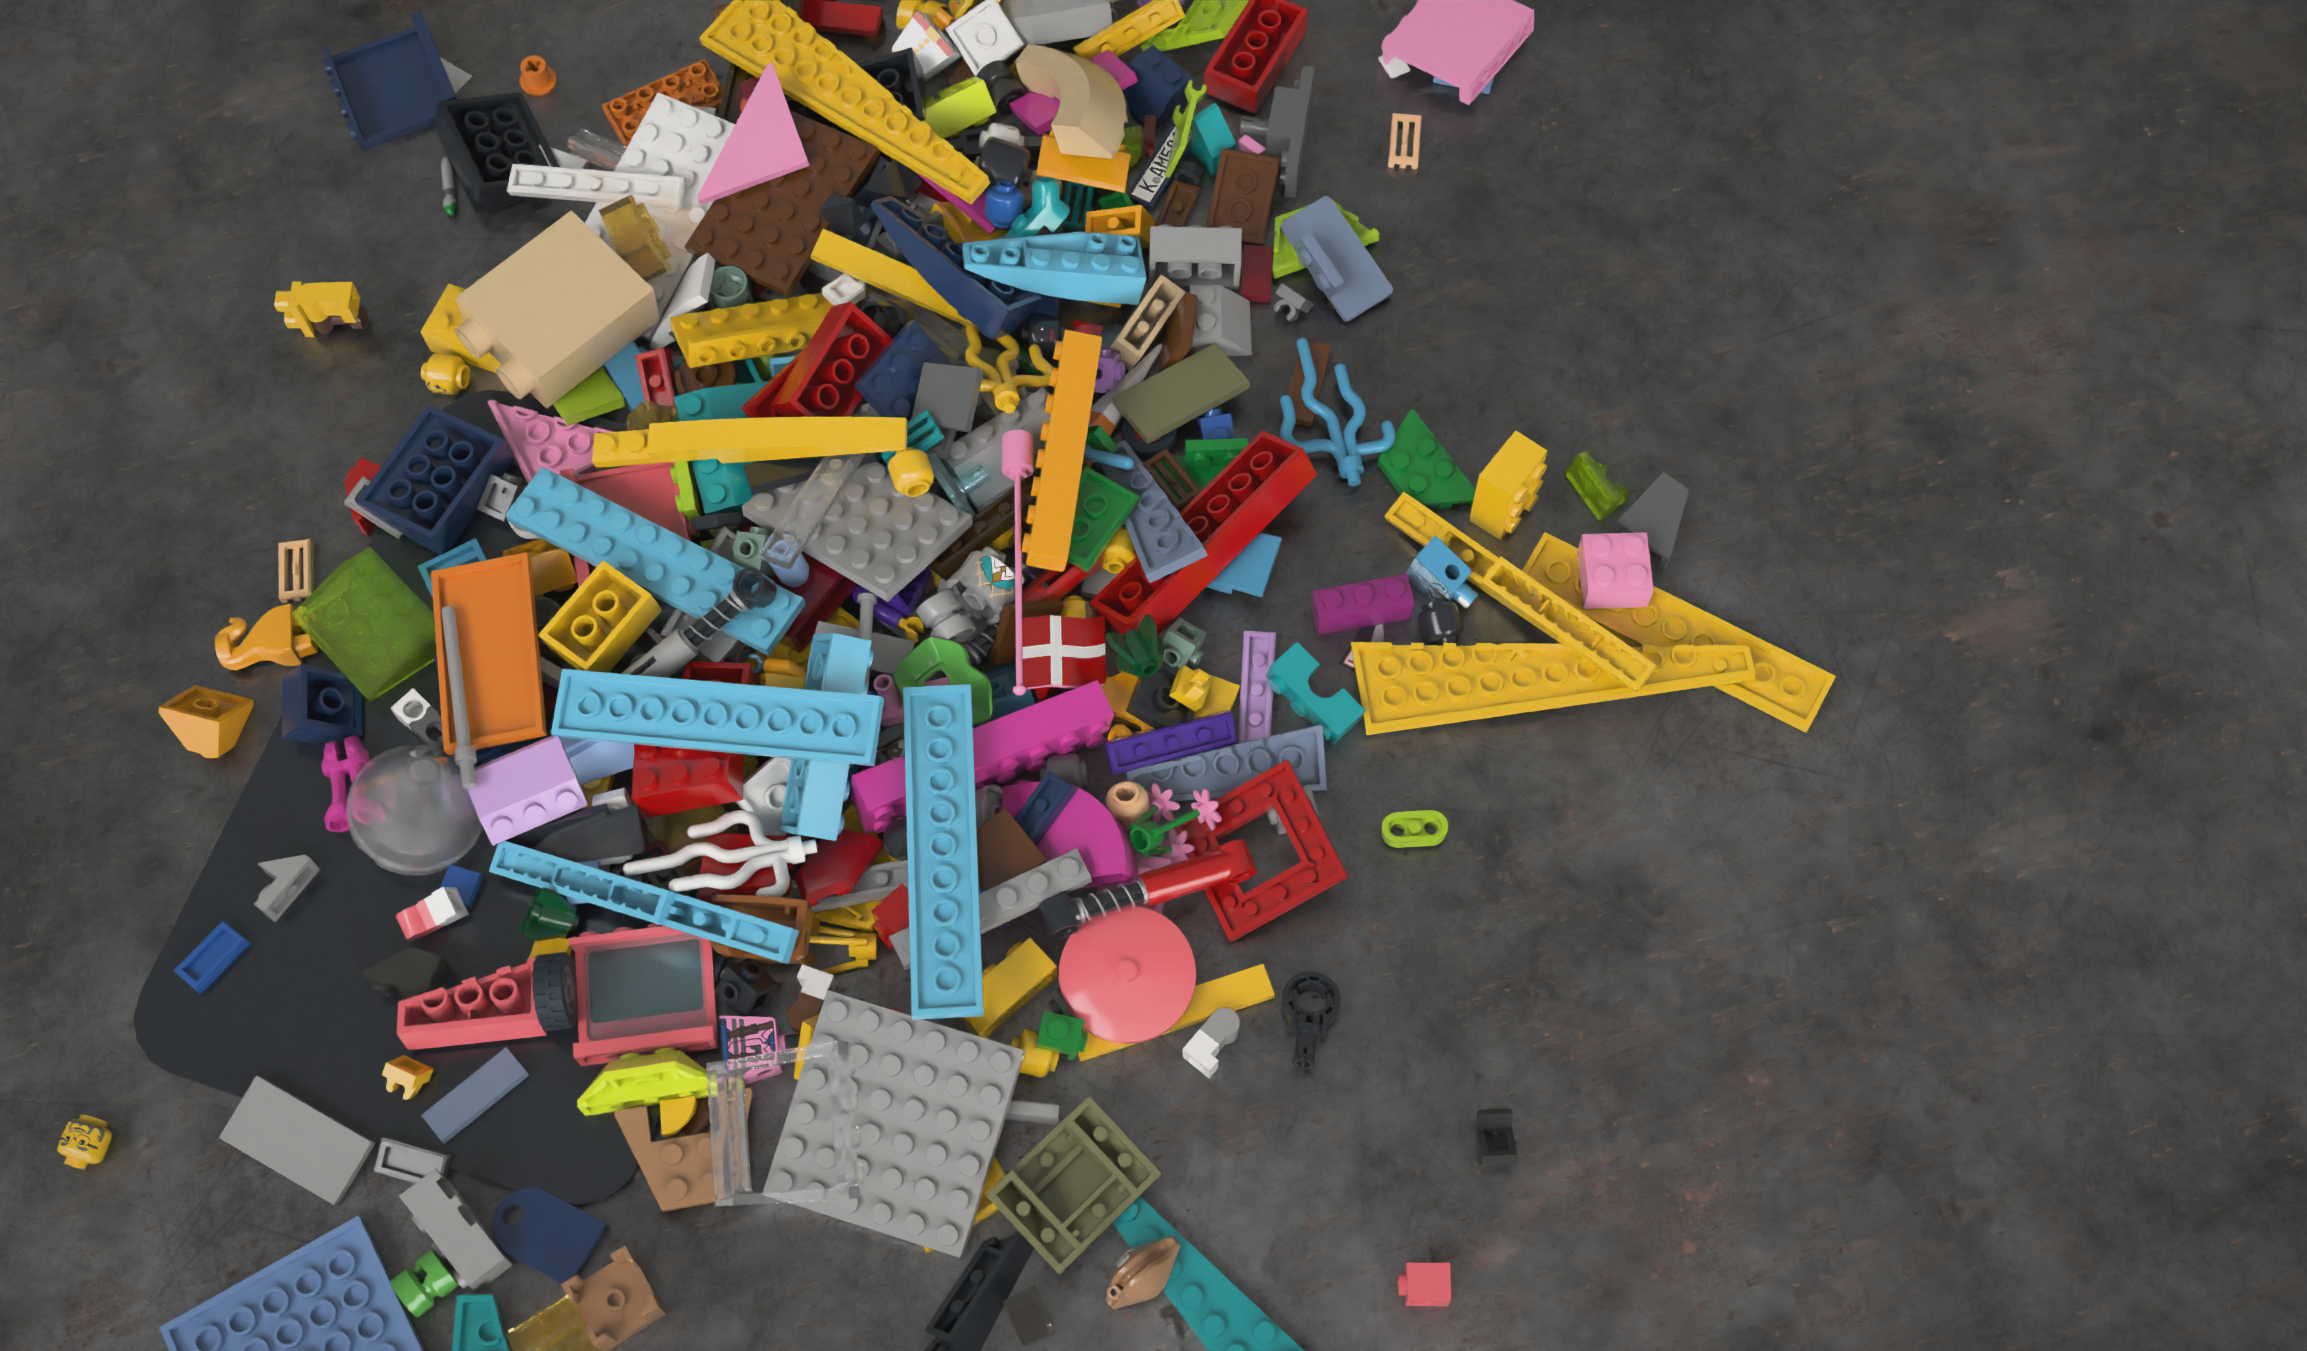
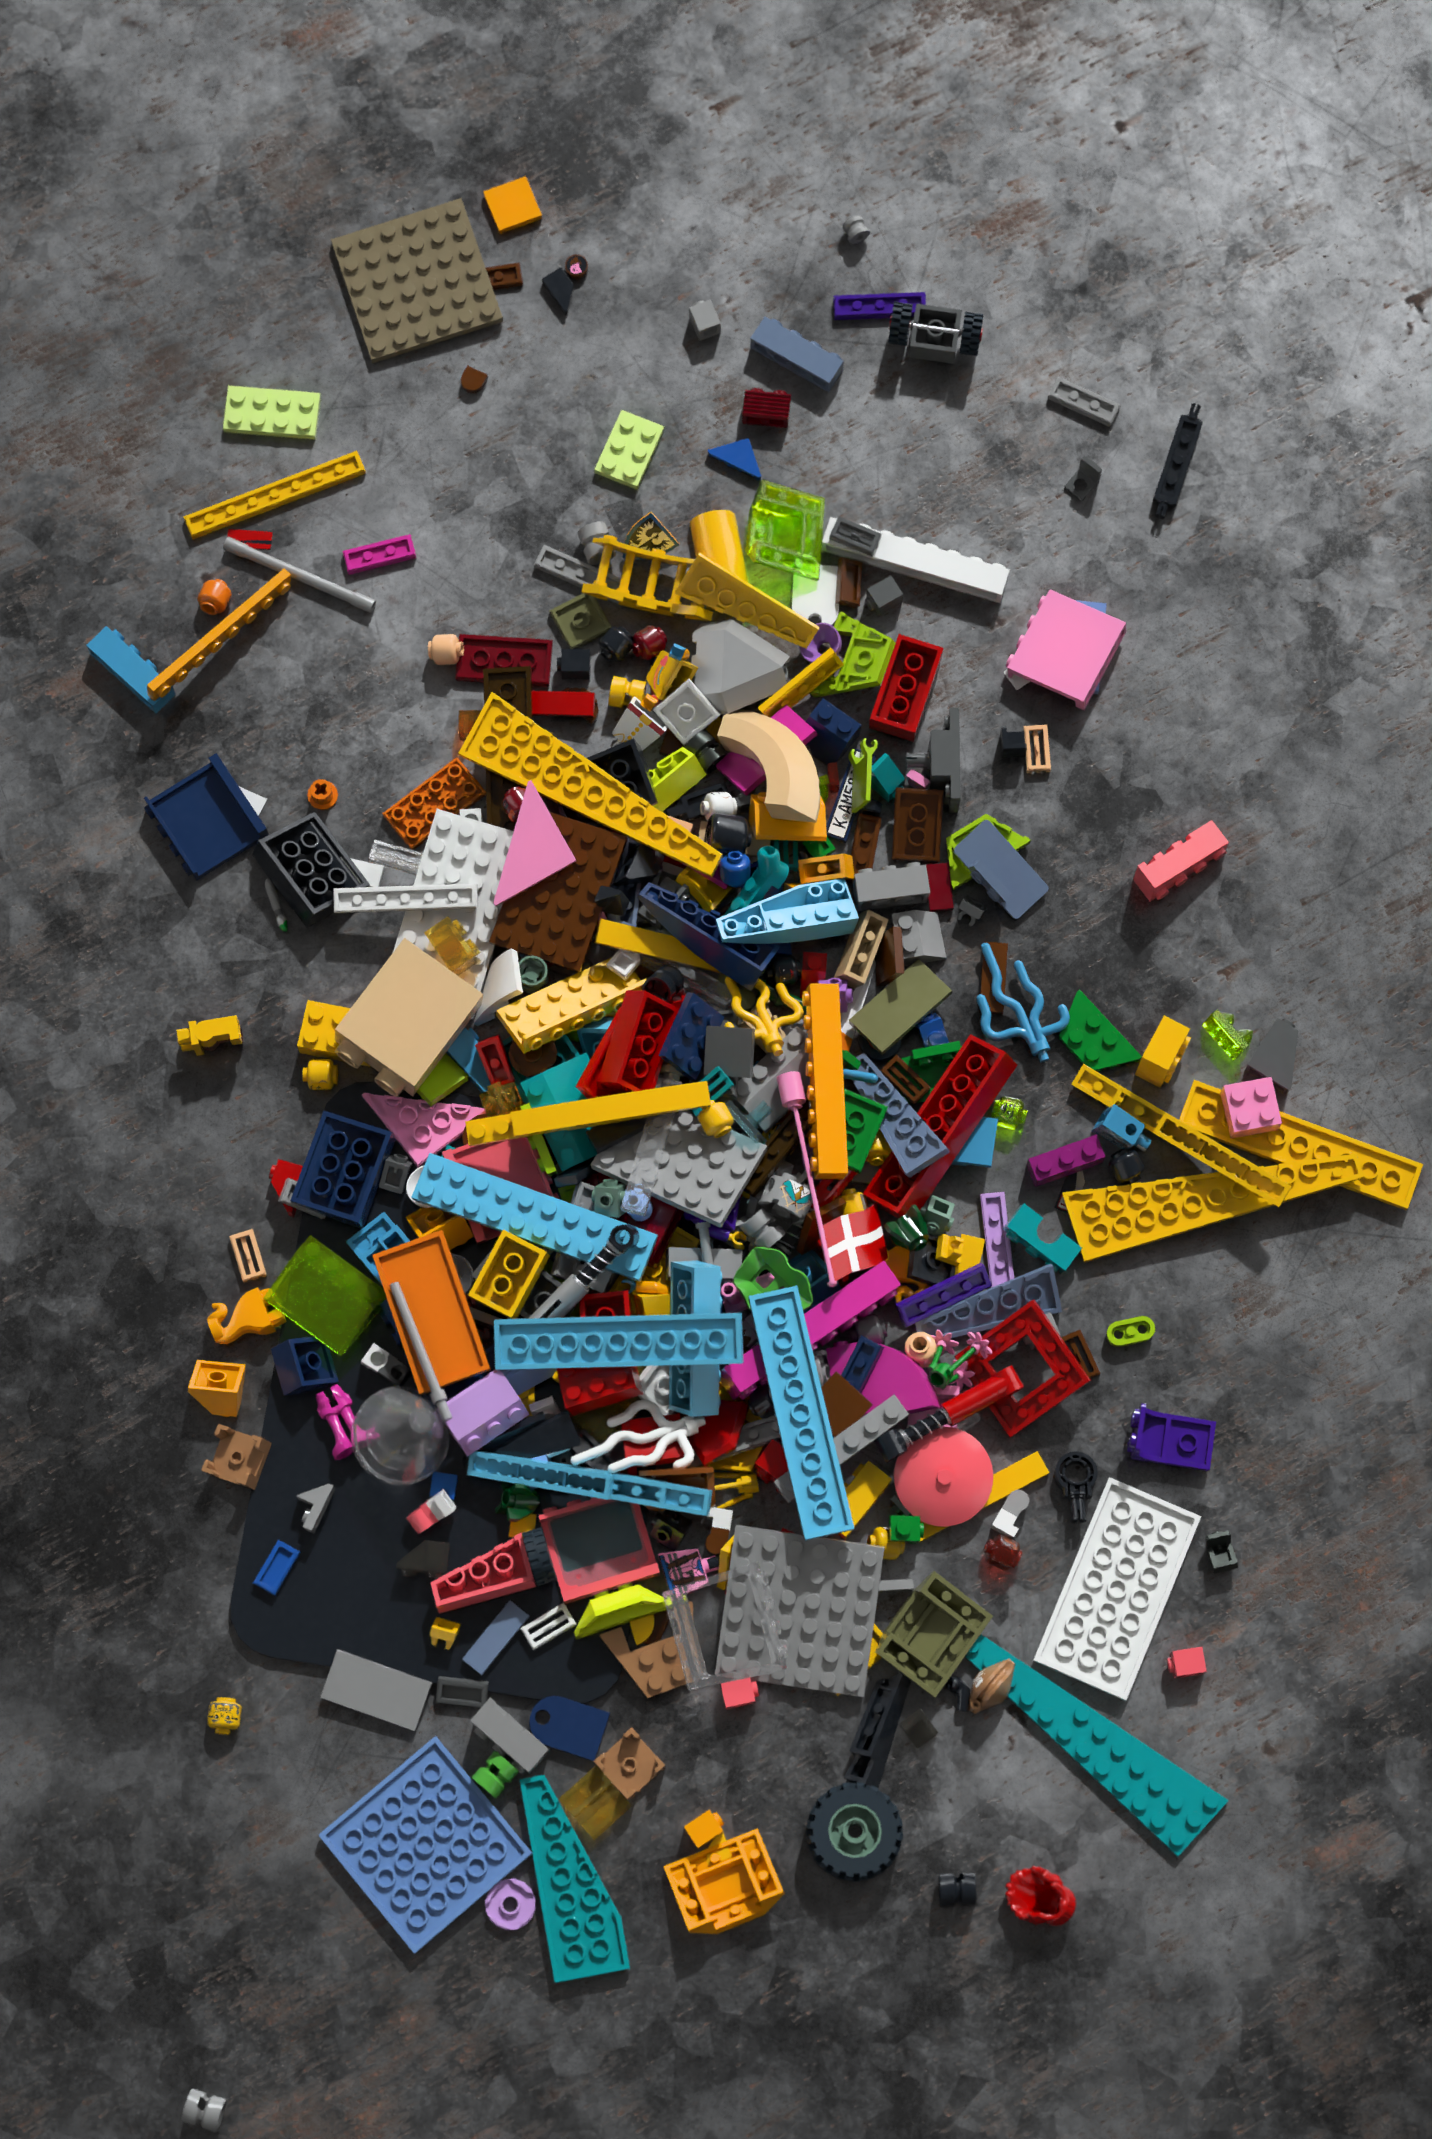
camera: 10 degrees left, 10 degrees up
none -> medium nougat panel [201,1424,272,1490]
none -> white tile [521,1603,577,1651]
none -> coral brick [721,1676,759,1710]
none -> black arm [946,1676,970,1712]
none -> clear red head [983,1534,1022,1571]
none -> clear neon green head [991,1096,1028,1130]
none -> black panel [1000,727,1027,758]
none -> white plate [1033,1477,1201,1701]
none -> reddish brown tile [1061,1330,1101,1379]
none -> dark purple bracket [1127,1403,1216,1471]
none -> coral wedge [1133,820,1229,902]

